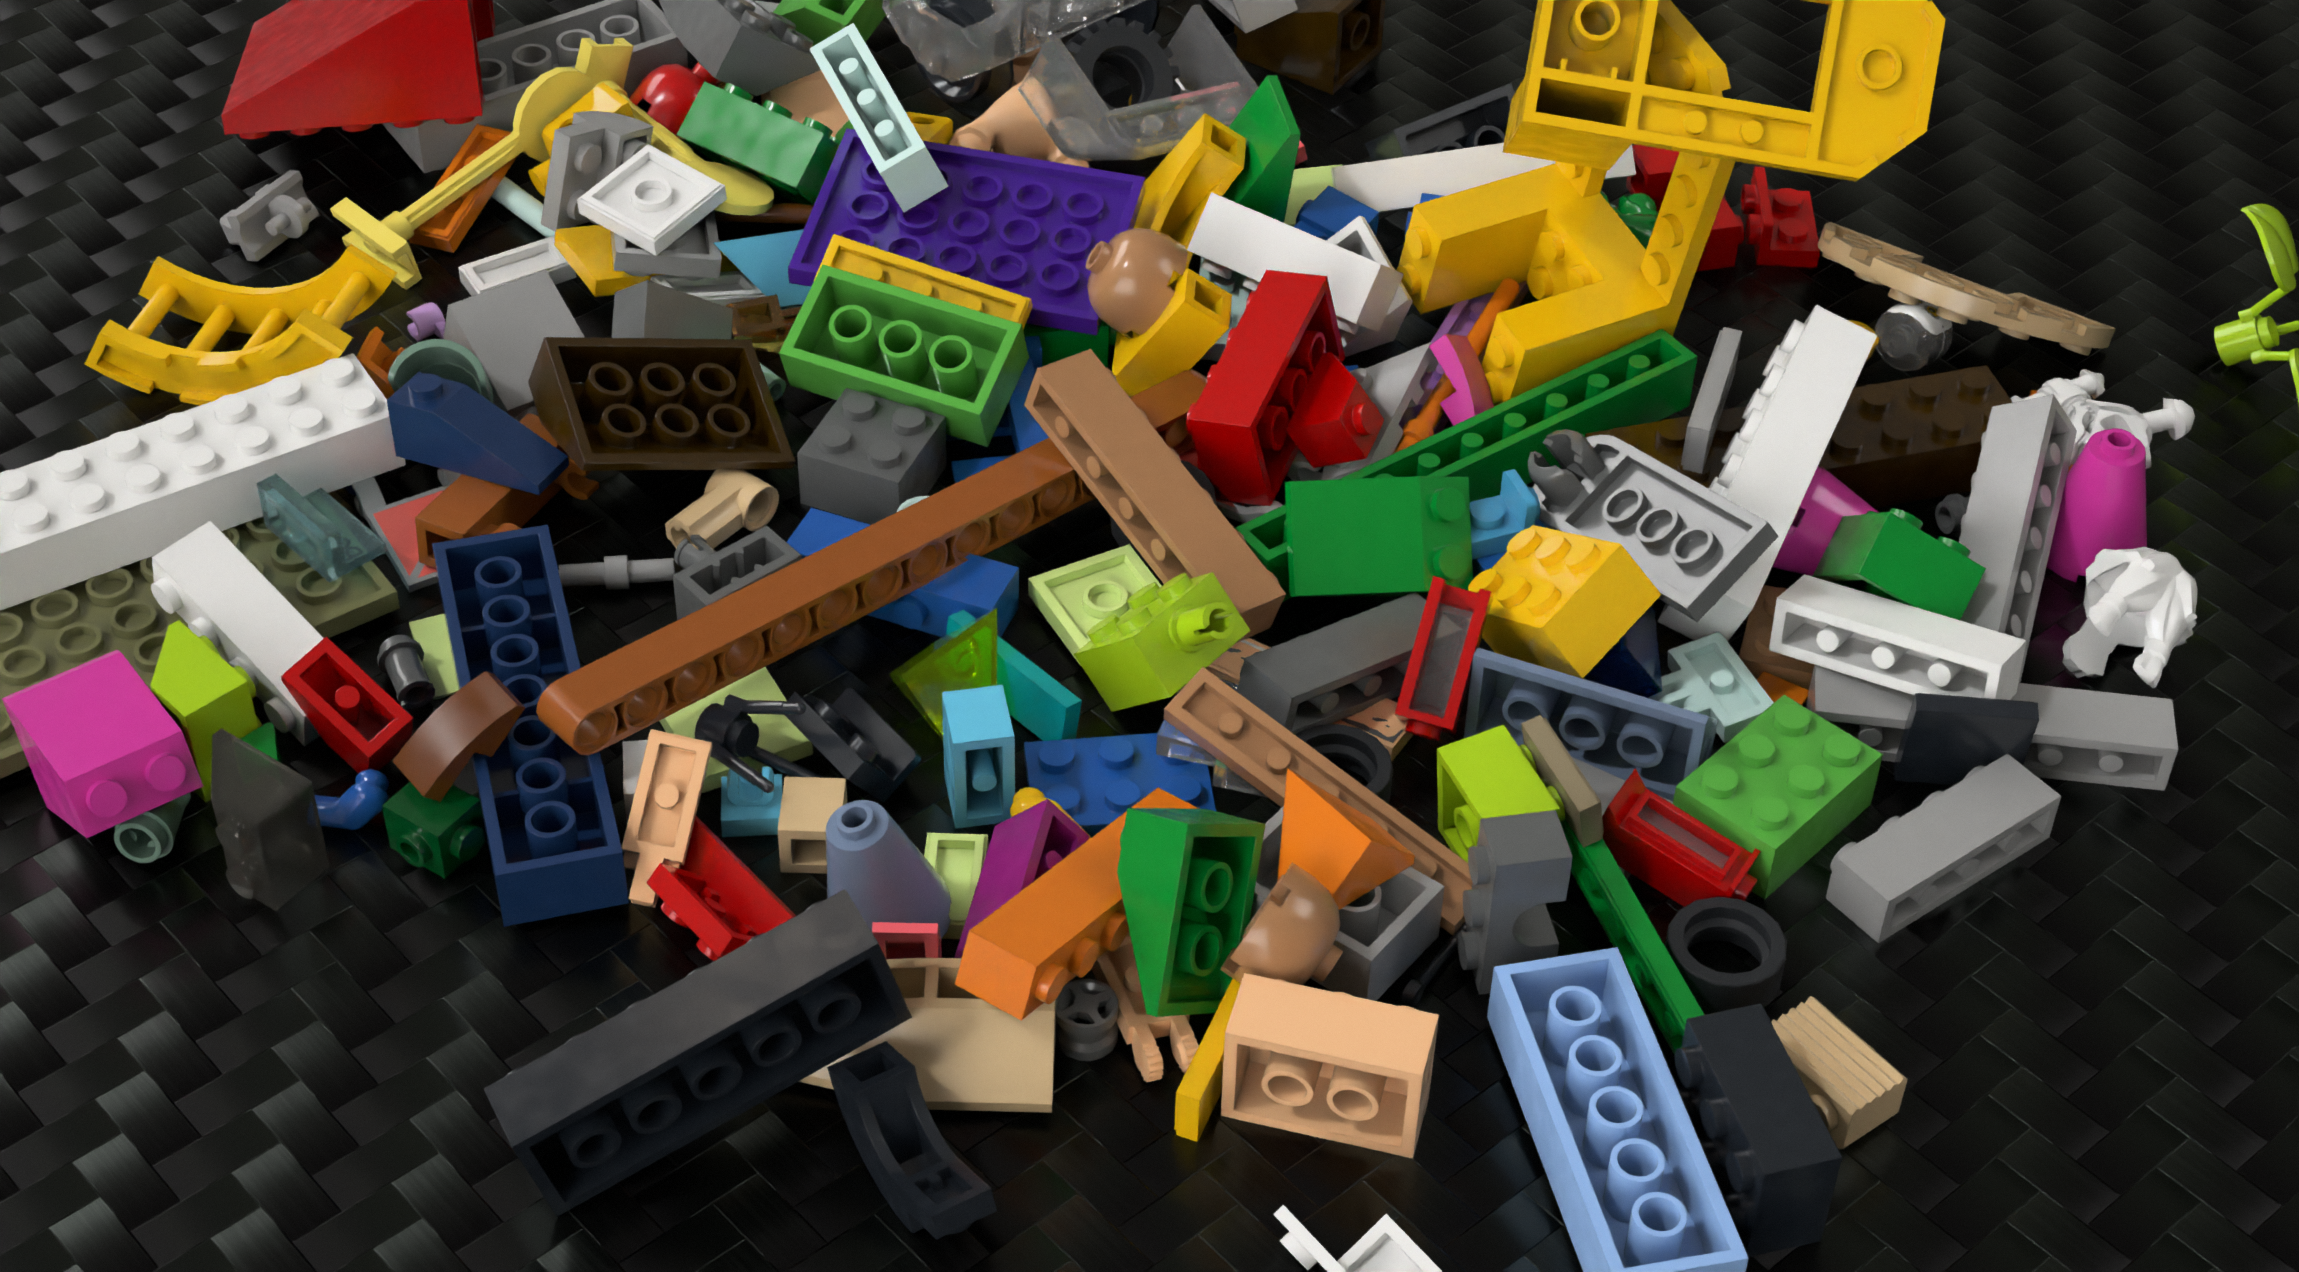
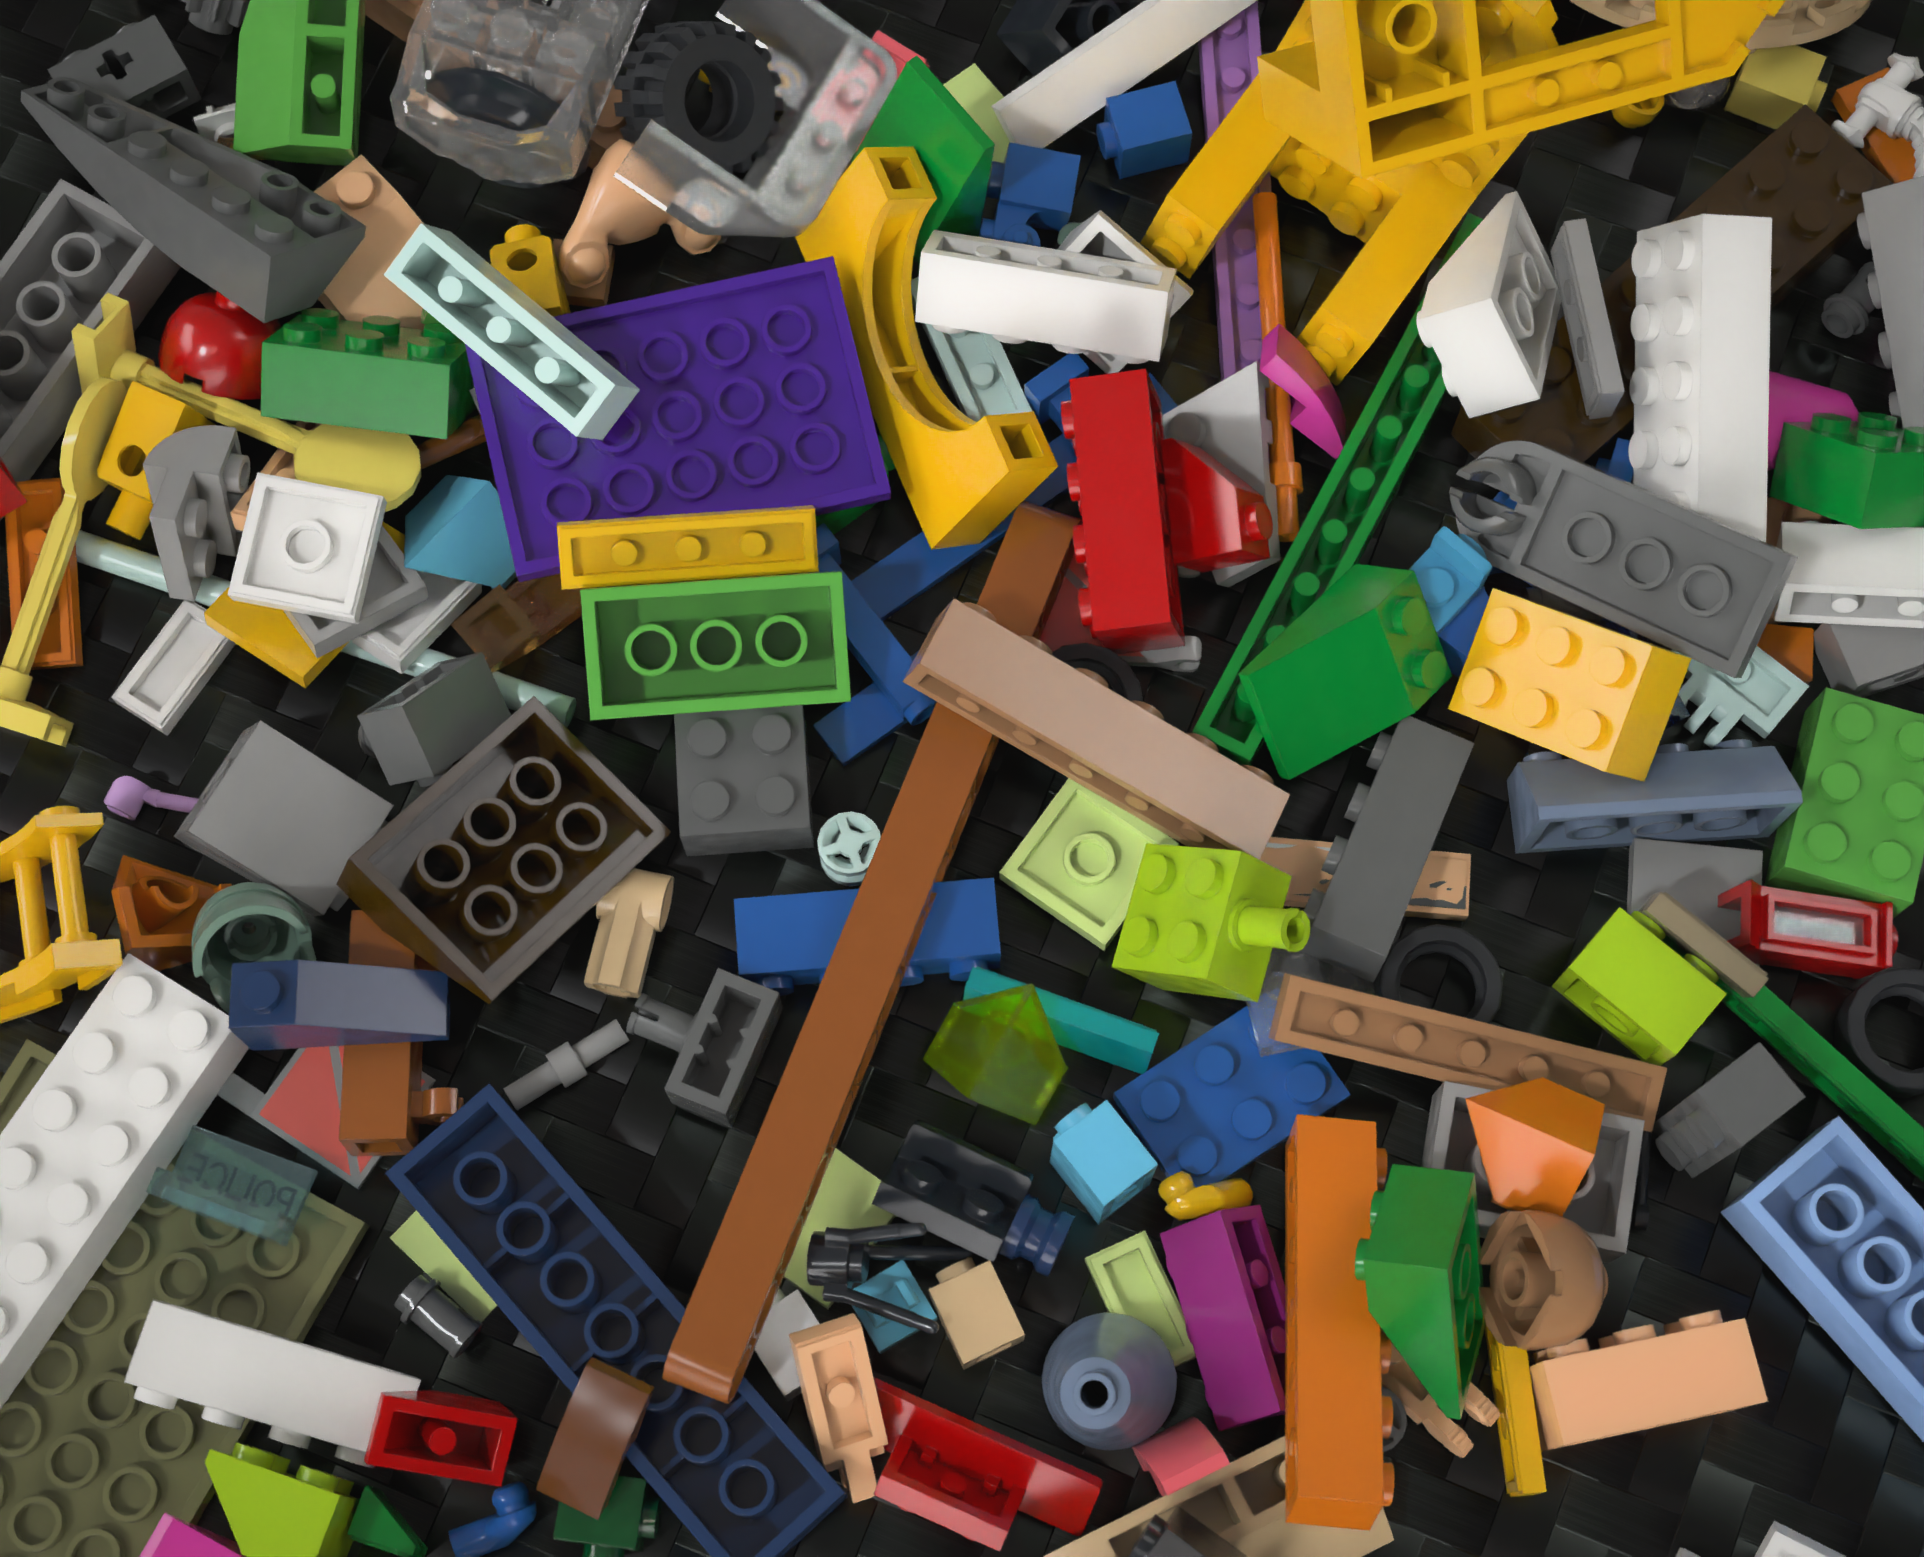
camera: 25 degrees left, 30 degrees up
medium nougat cylinder [1086,228,1188,338] -> none
red window [1395,576,1493,741] -> none
none -> dark blue wheel [1000,1193,1076,1277]
none -> white slope [1417,191,1561,418]
none -> light yellow brick [1724,45,1828,130]

